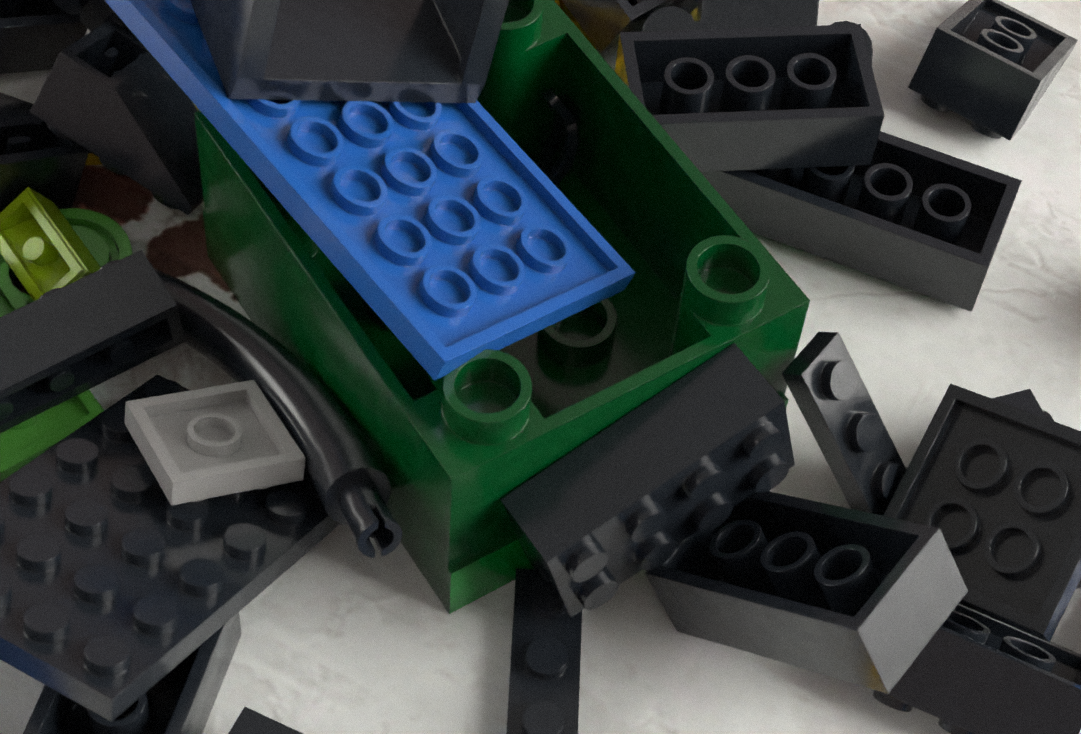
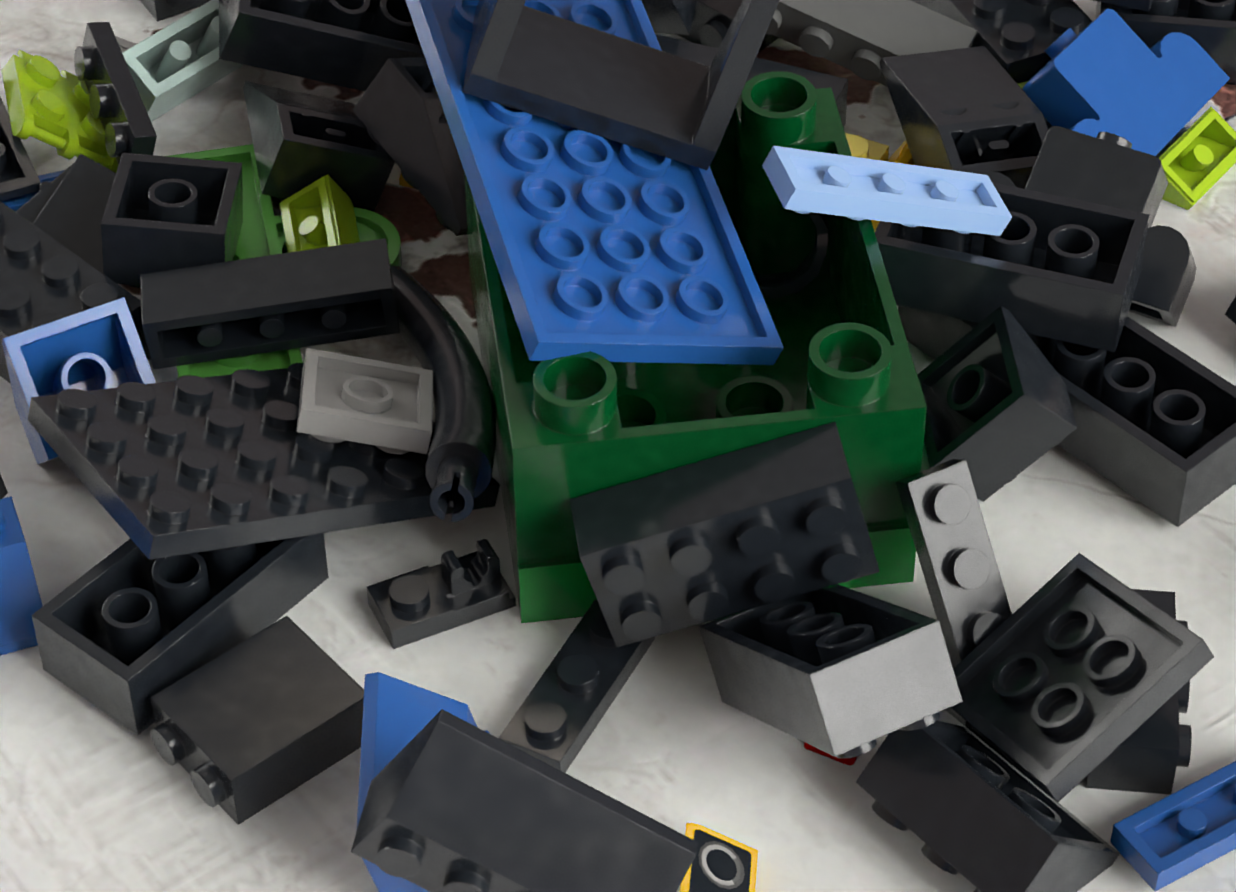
camera: 30 degrees right, 10 degrees down
none -> black plate [367,539,516,649]
none -> light blue plate [762,146,1012,236]
none -> black slope [917,306,1078,502]

